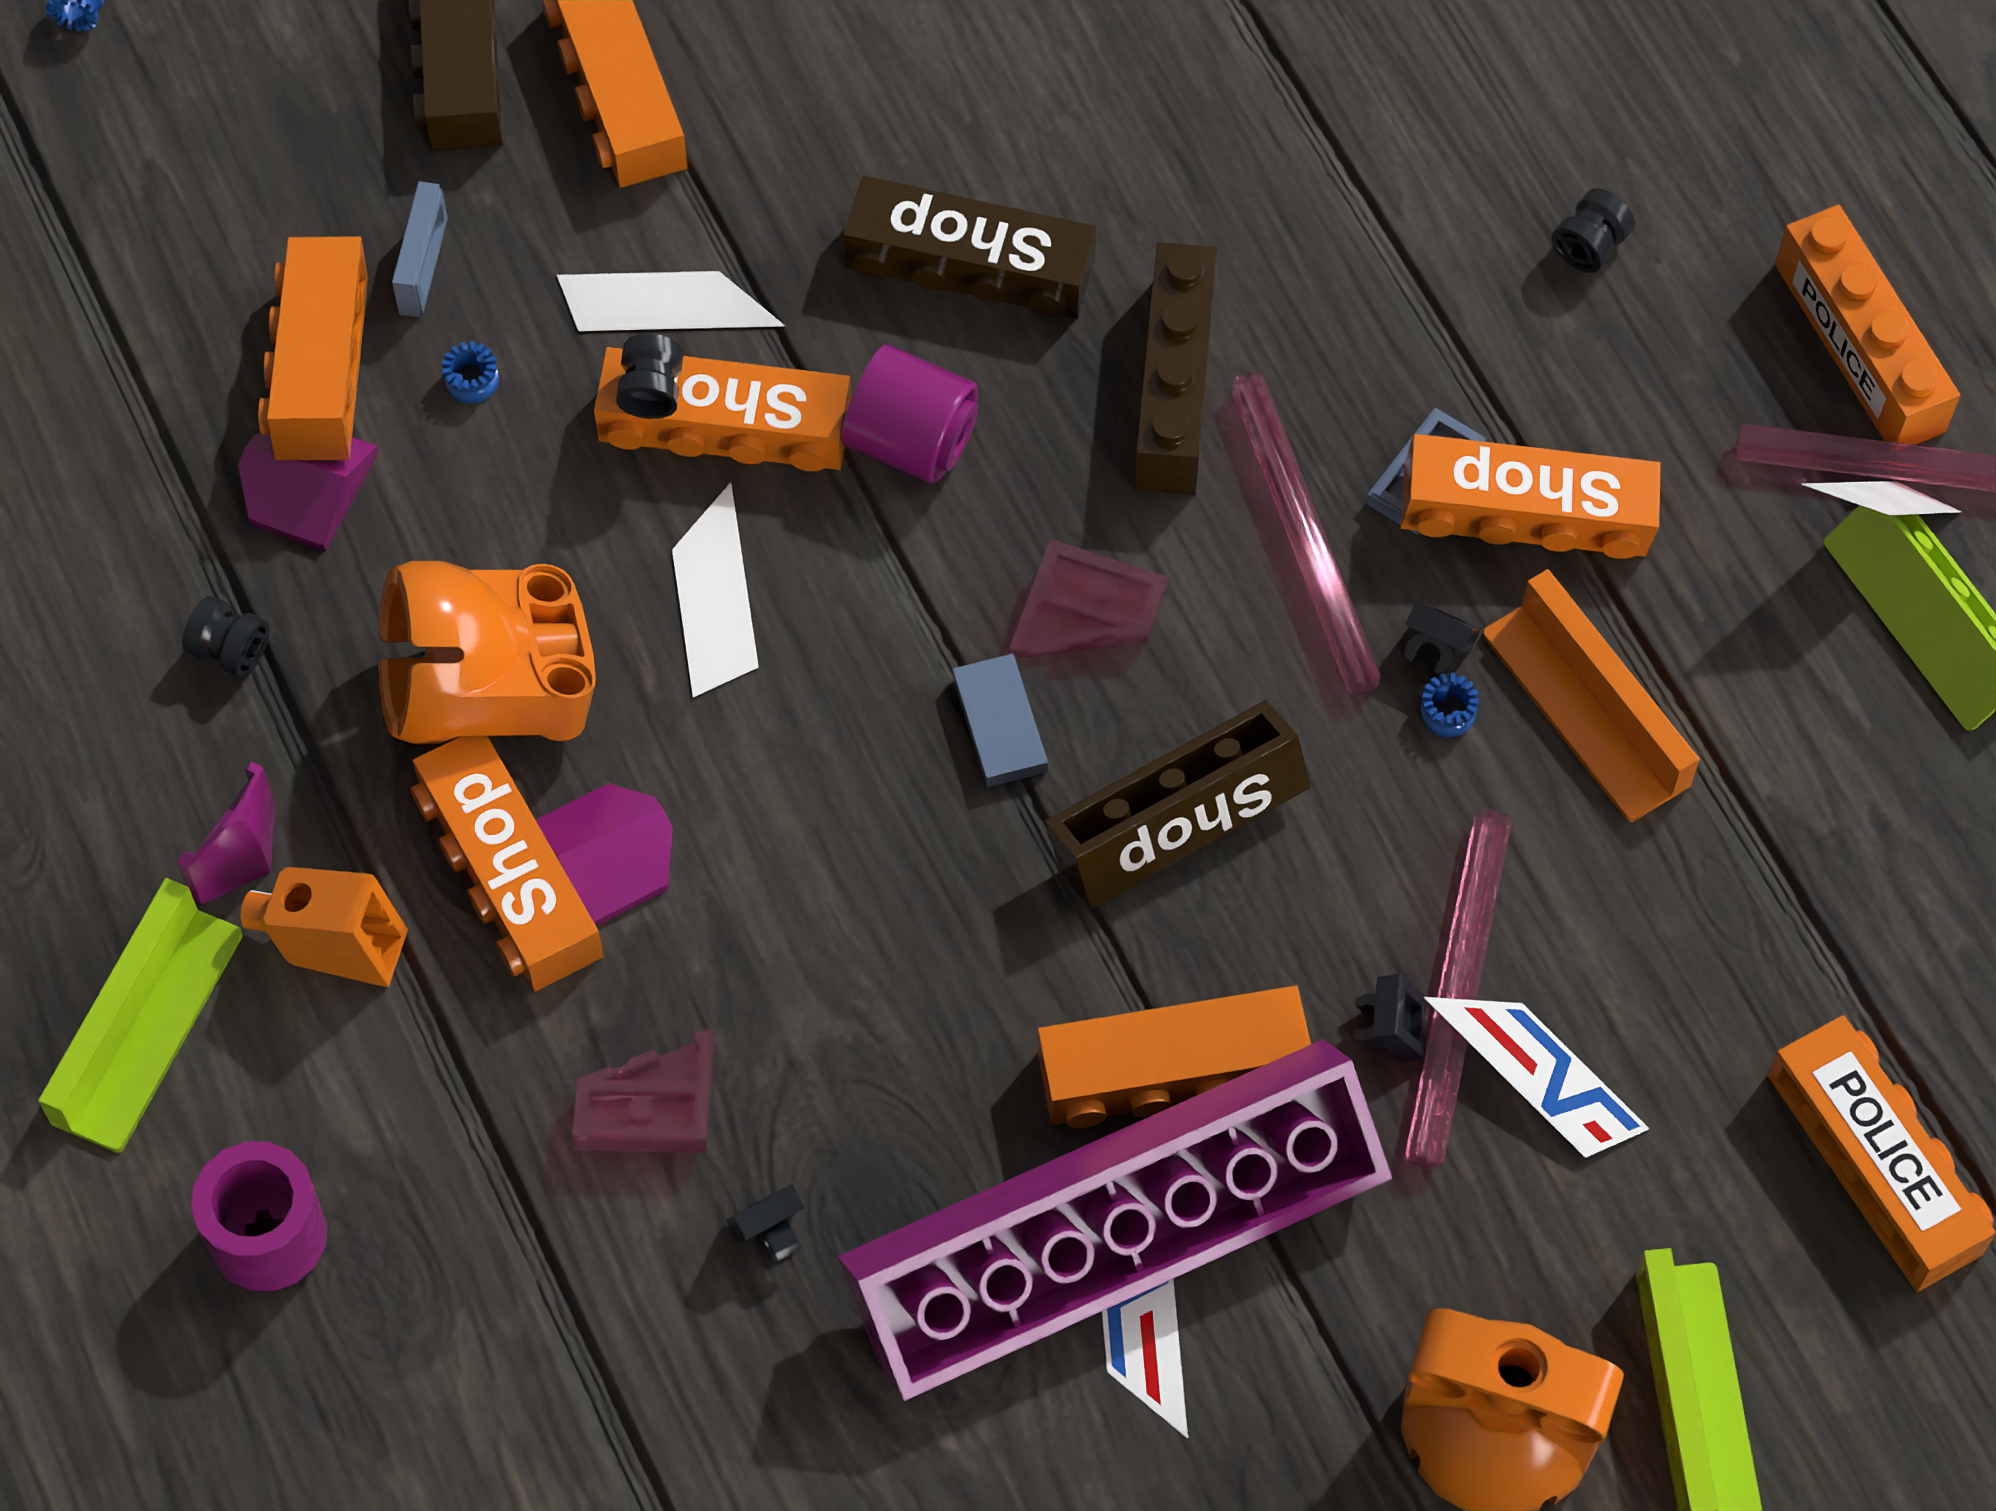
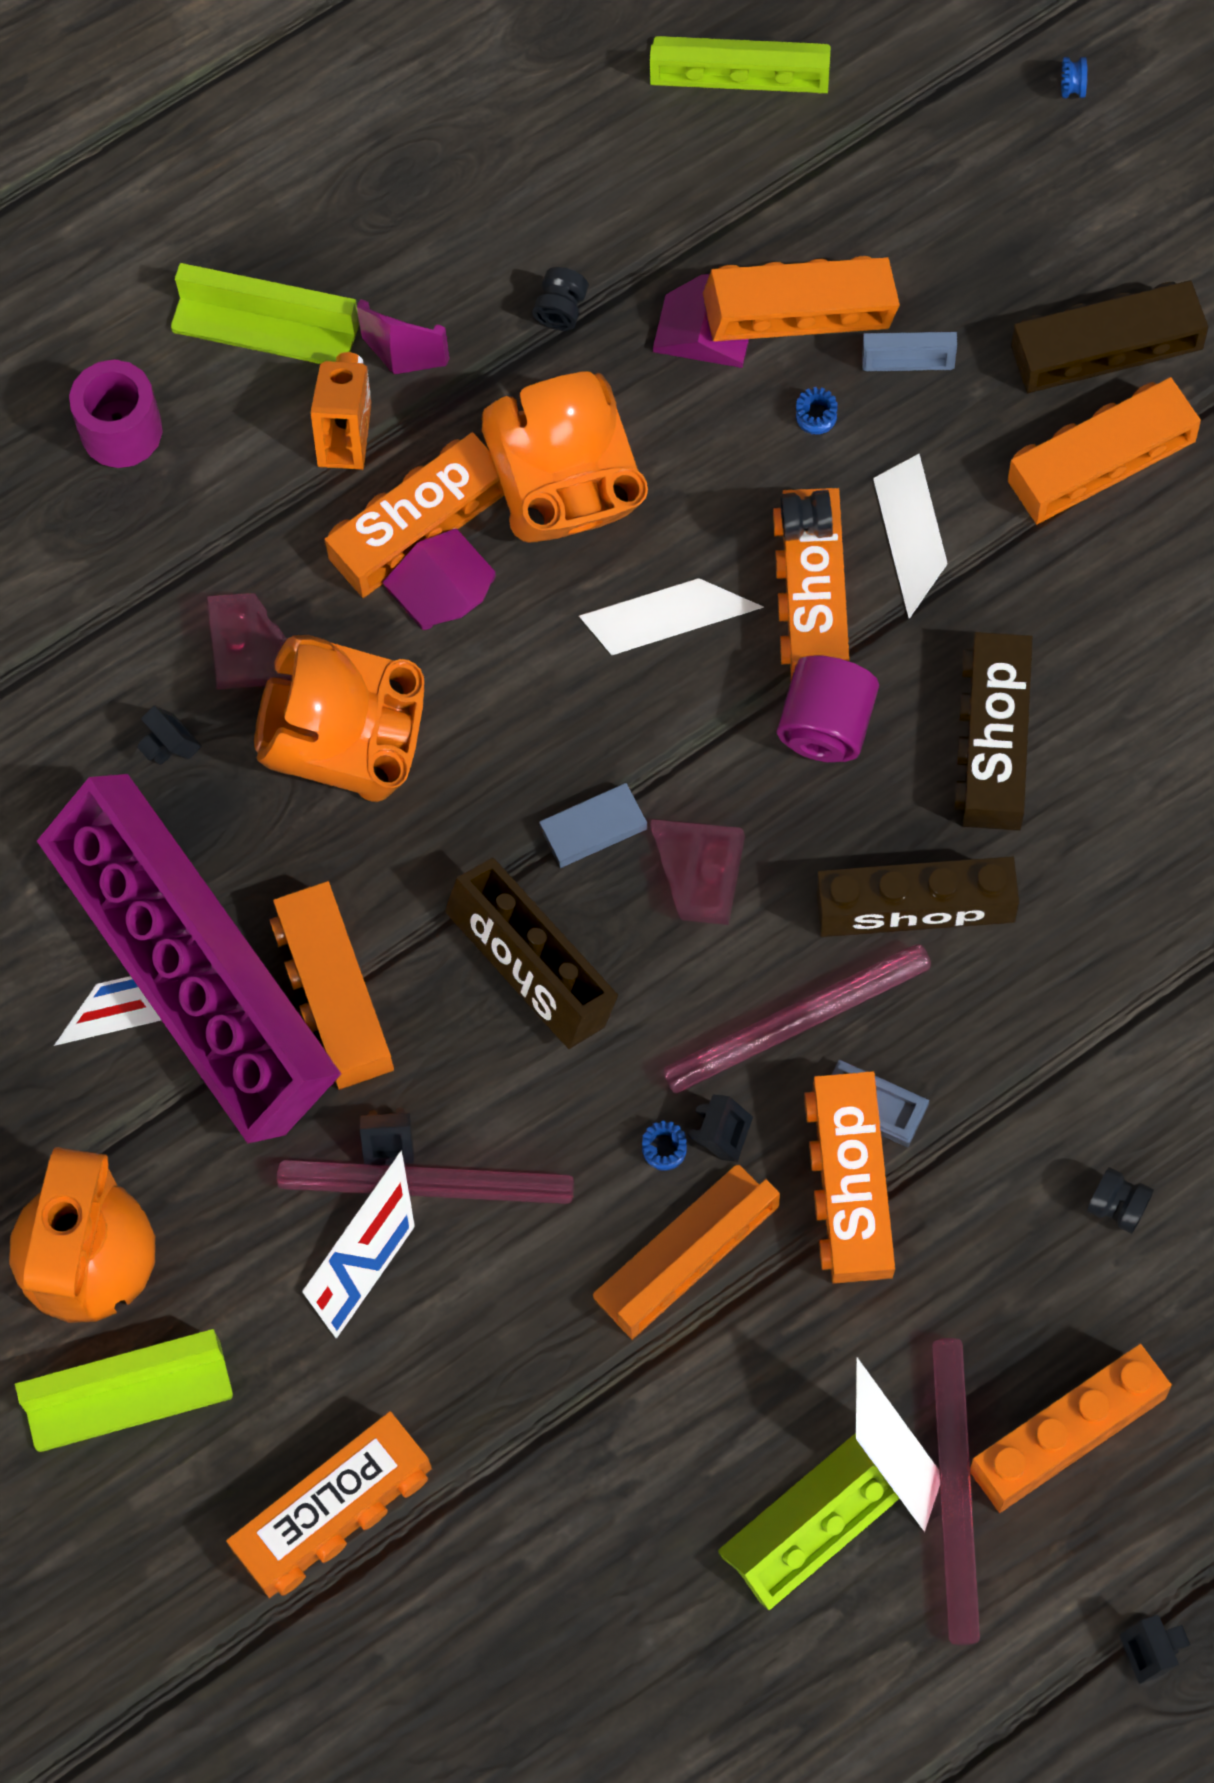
camera: 85 degrees right, 5 degrees up
none -> orange piece [254,635,424,802]

